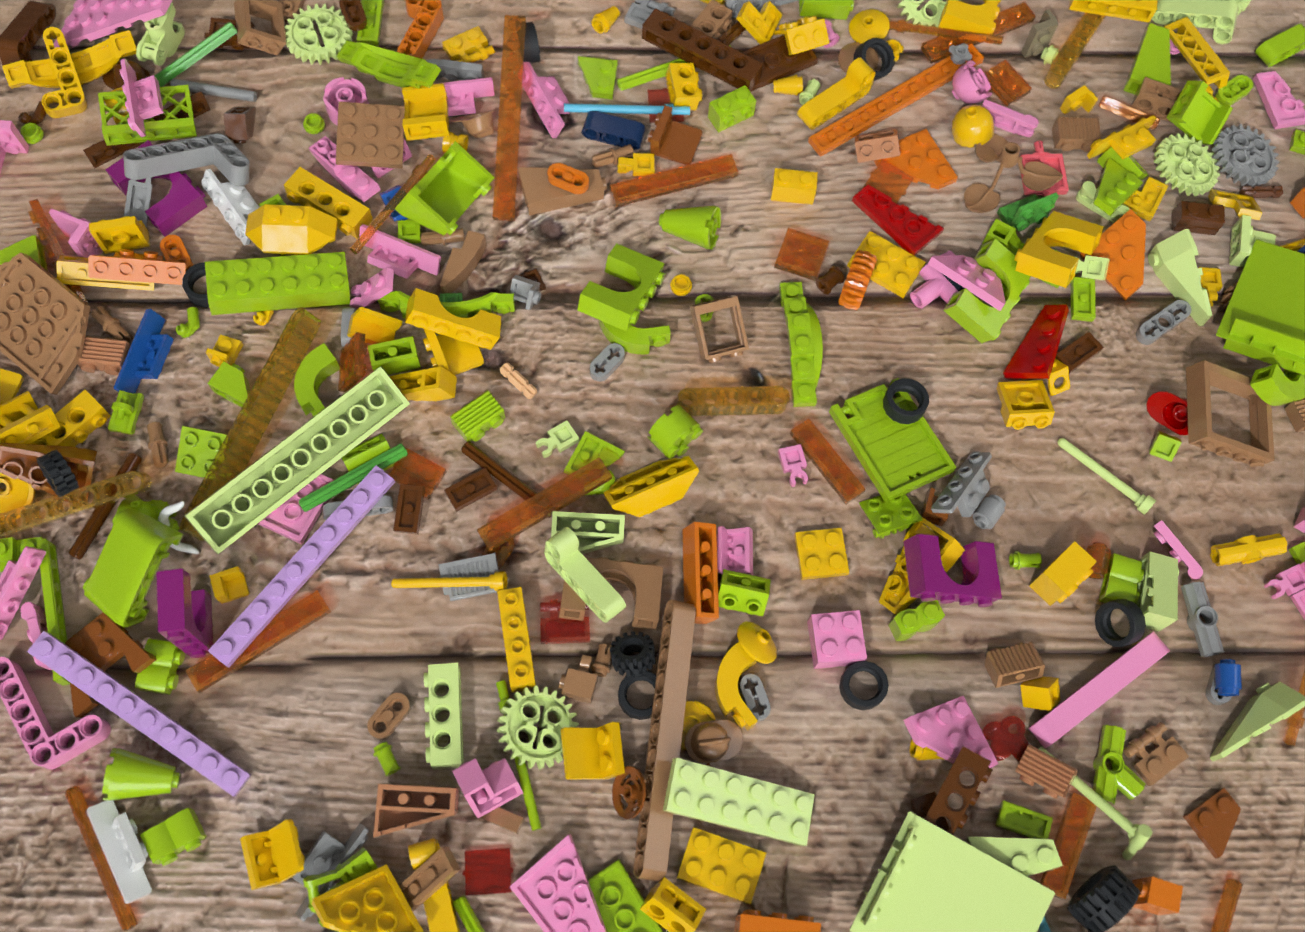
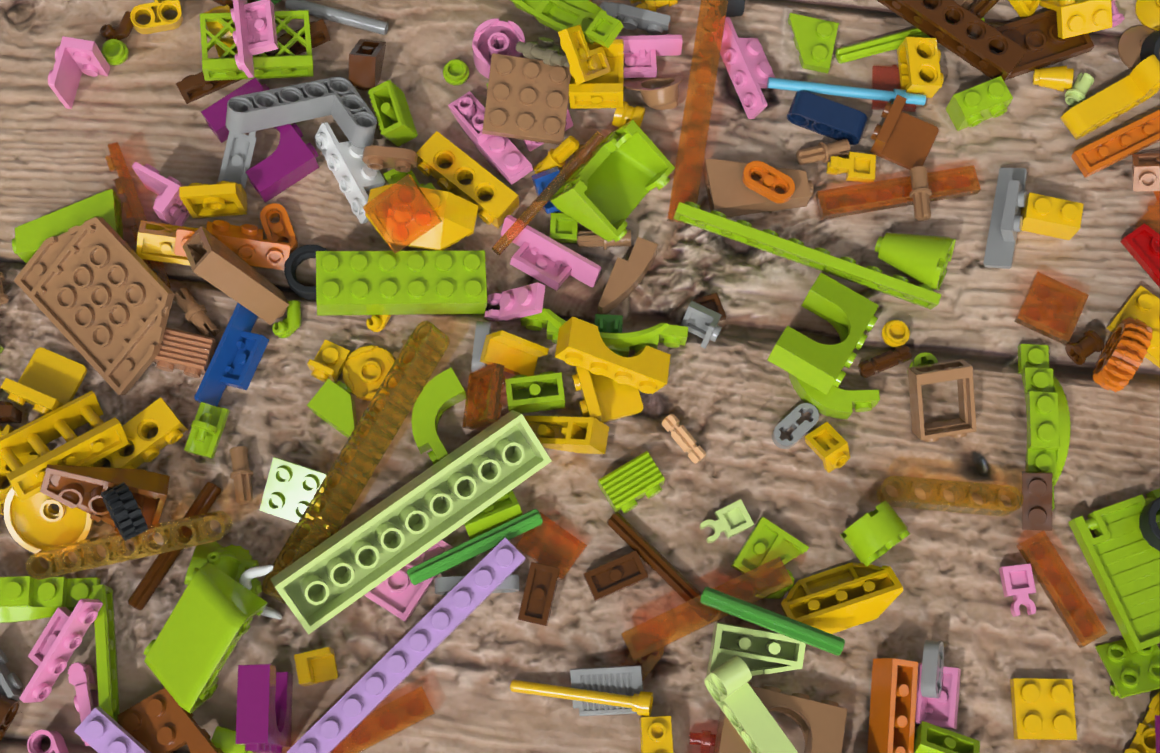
camera: 10 degrees right, 5 degrees up
none -> medium nougat slope [183,226,289,325]
none -> yellow tile [342,345,399,401]
none -> medium nougat plate [362,146,418,172]
none -> clear orange plate [363,174,442,254]
none -> lime brick [368,80,418,147]
none -> dark tan plate [516,37,570,67]
none -> yellow axle [533,136,580,174]
none -> yellow plate [558,25,611,85]
none -> lime plate [673,201,942,310]
none -> bright green axle [700,587,845,656]
none -> yellow bracket [804,422,850,473]
none -> reddish brown axle [858,345,912,378]
none -> medium nougat axle [909,166,932,221]
none -> light grey beam [921,640,944,698]
none -> light grey bracket [983,168,1027,269]
none -> reddish brown plate [1022,471,1052,531]

